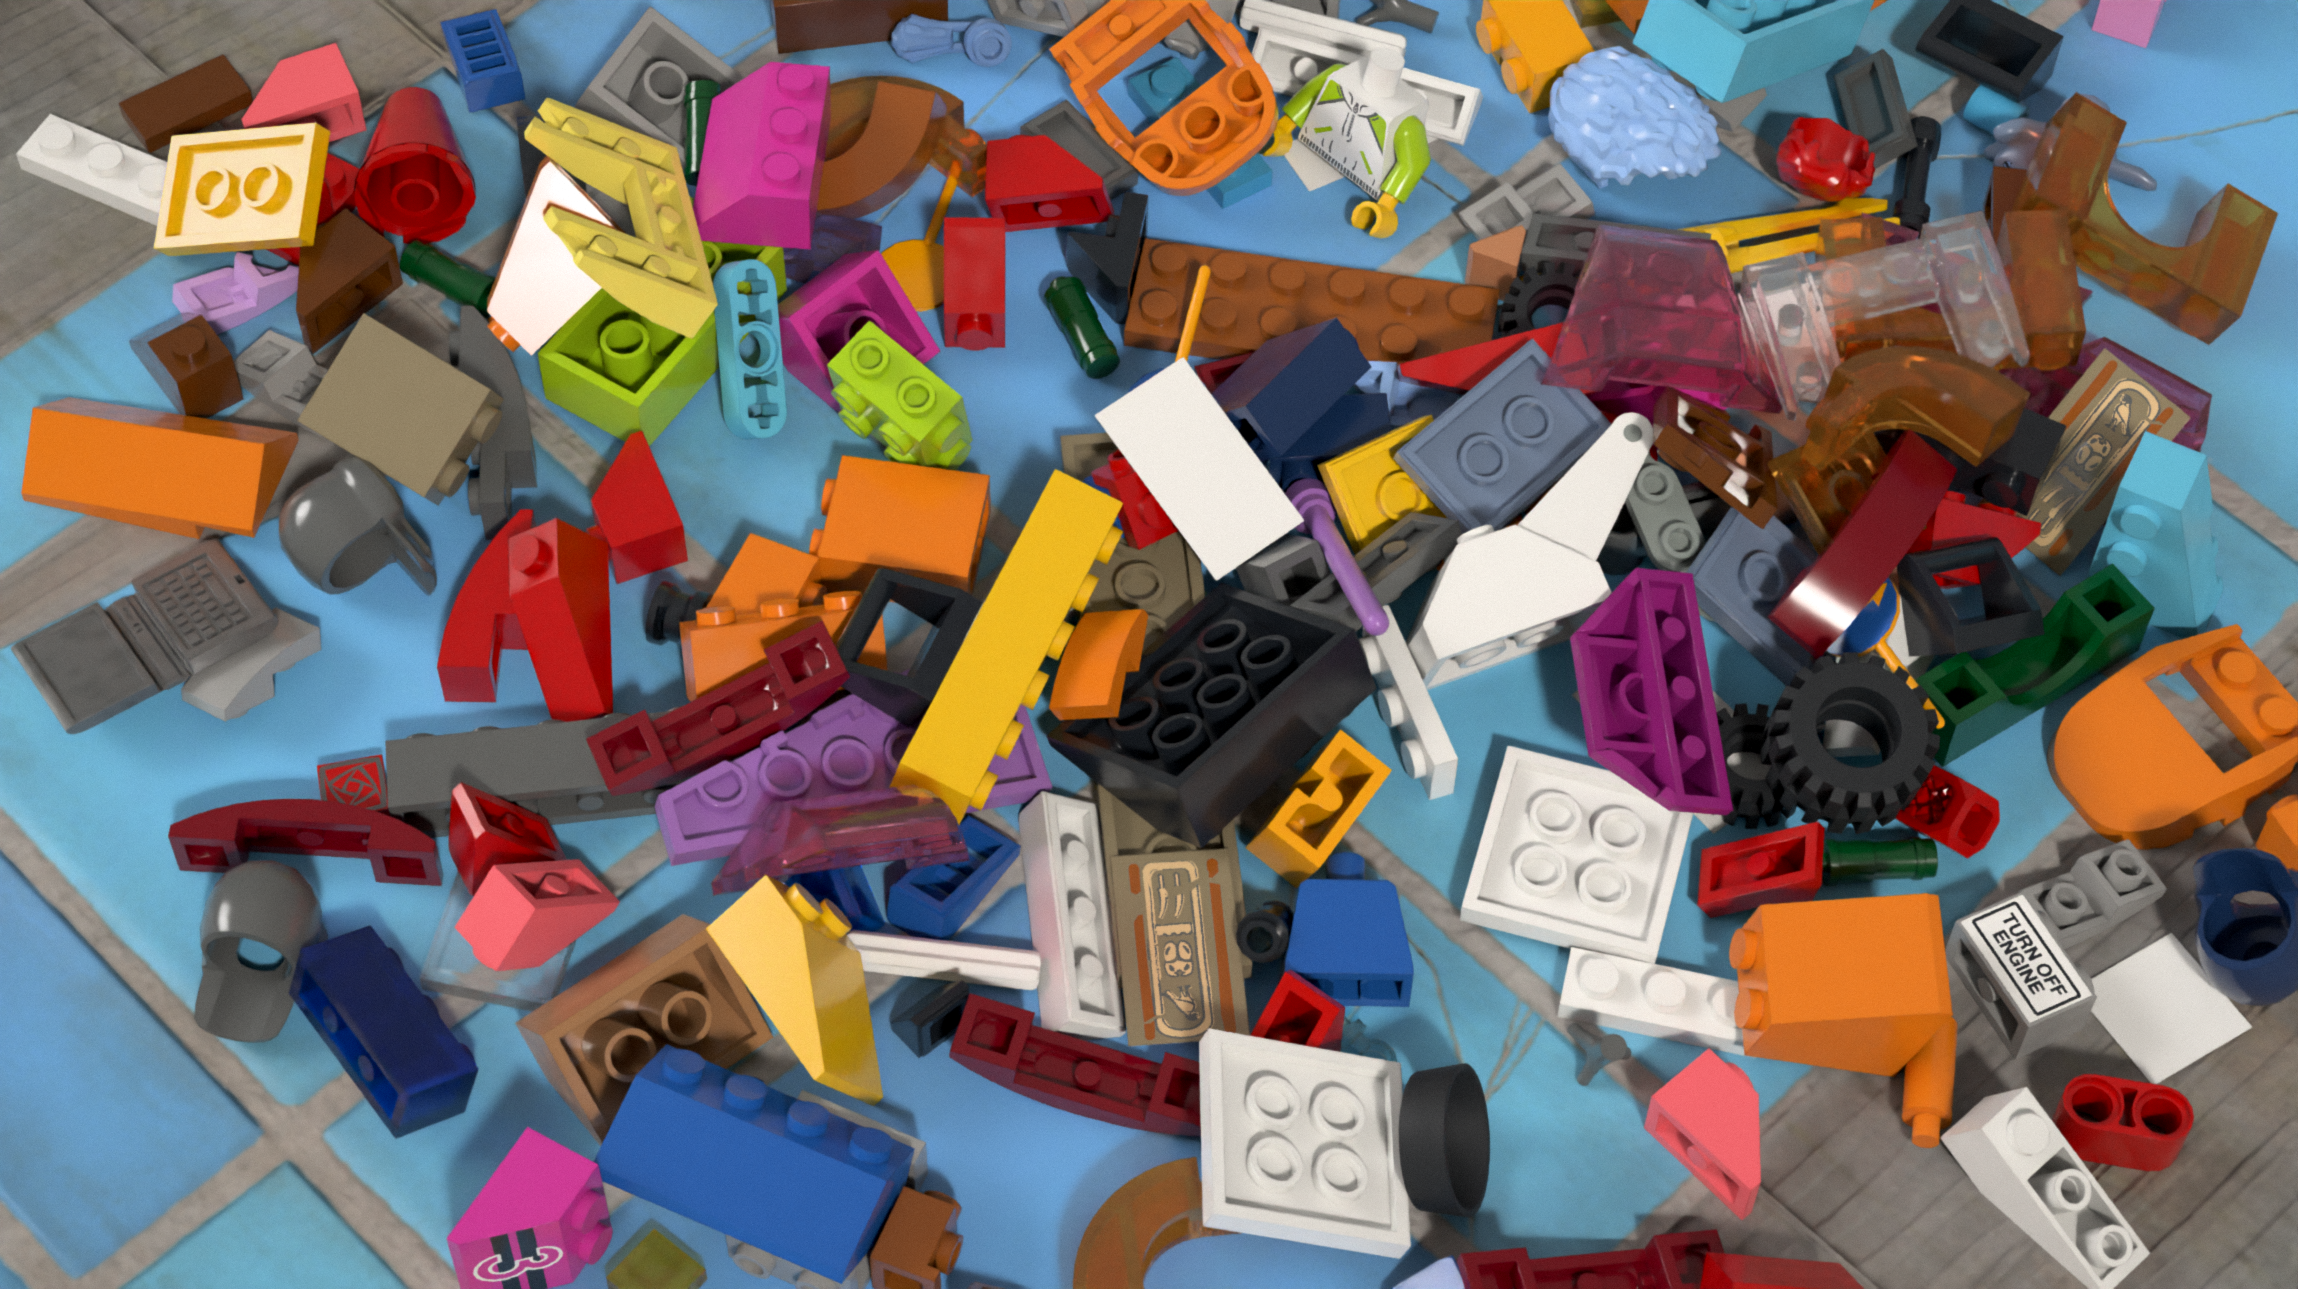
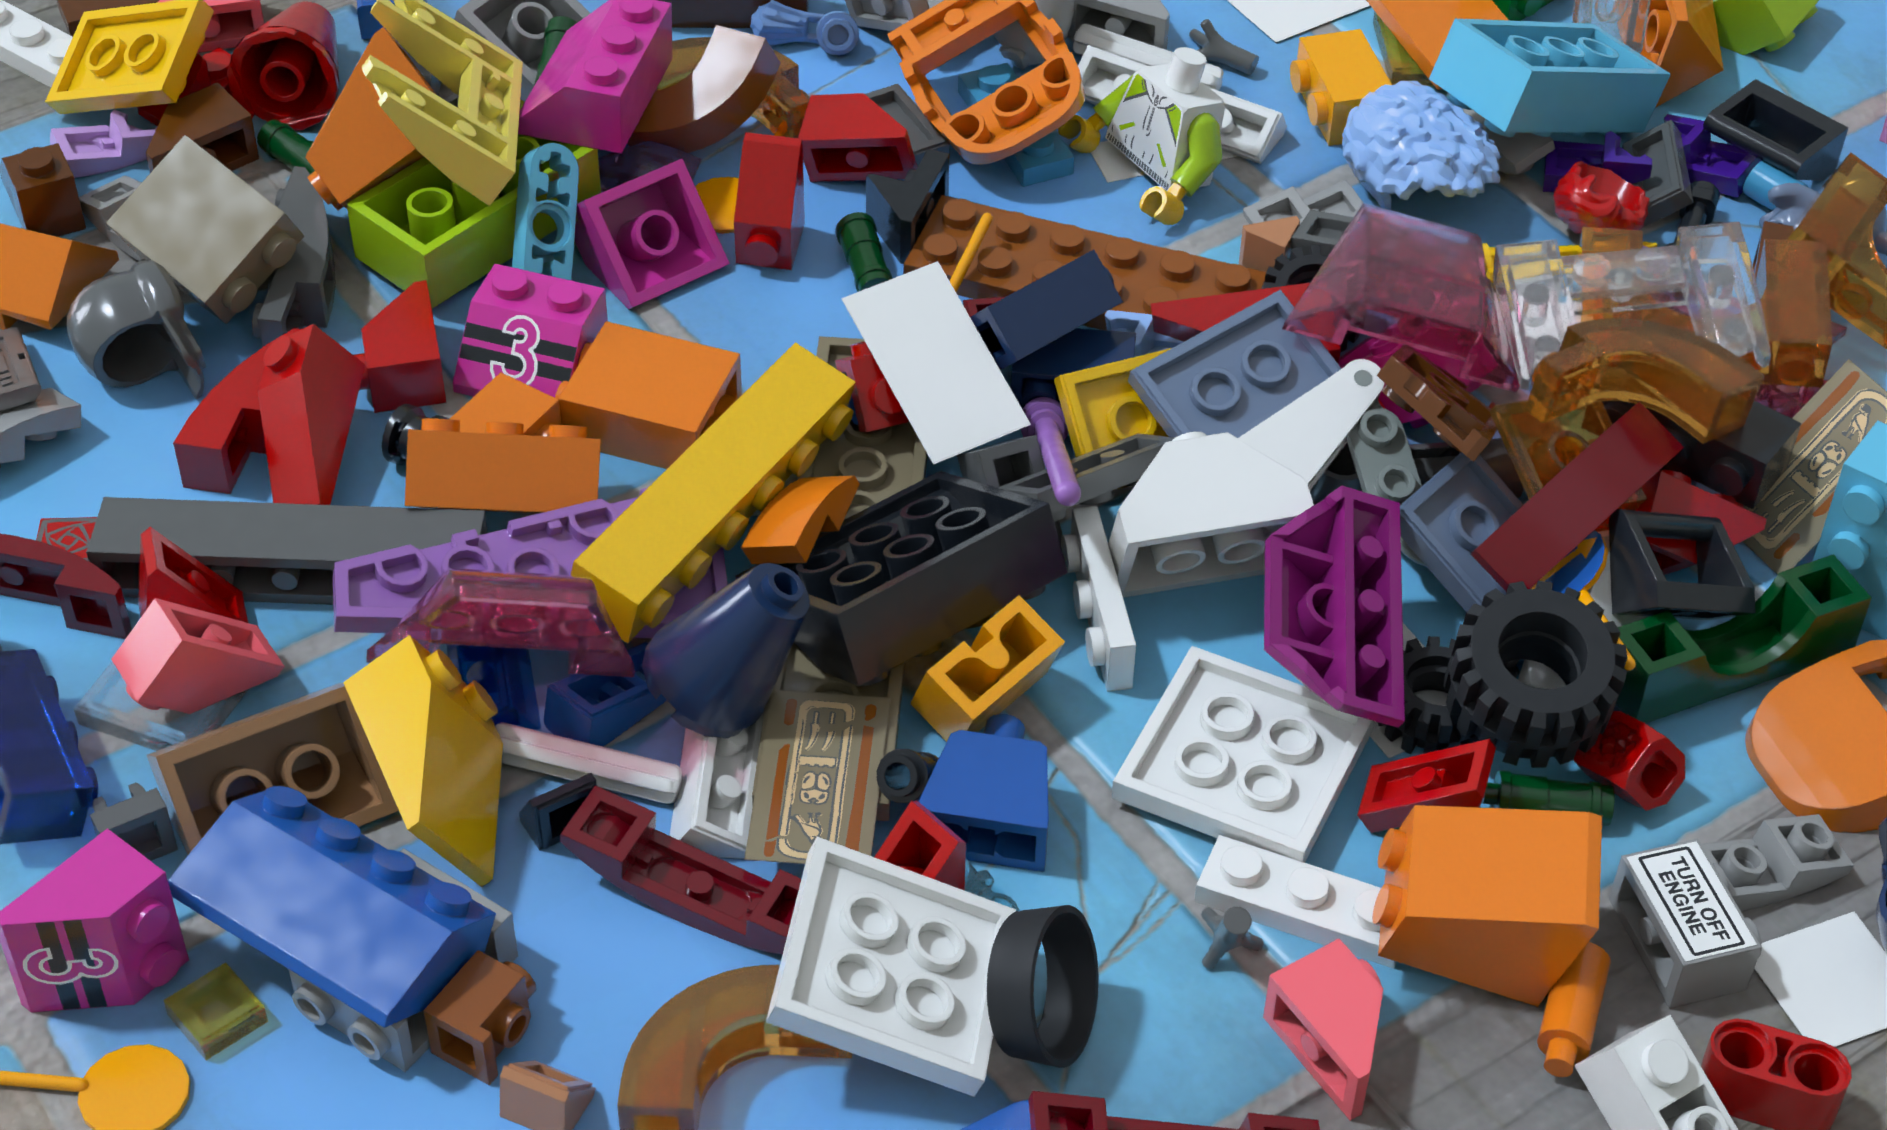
camera: 10 degrees right, 10 degrees down
dark red slope [586,620,850,796] -> none
lime brick [827,320,973,470] -> none
black tile [836,568,983,727] -> none
none -> dark grey tile [90,783,178,861]
none -> dark pink slope [452,264,608,398]
none -> dark blue cone [642,563,810,738]
none -> dark purple slope [1543,131,1653,192]
none -> dark purple slope [1664,114,1762,198]

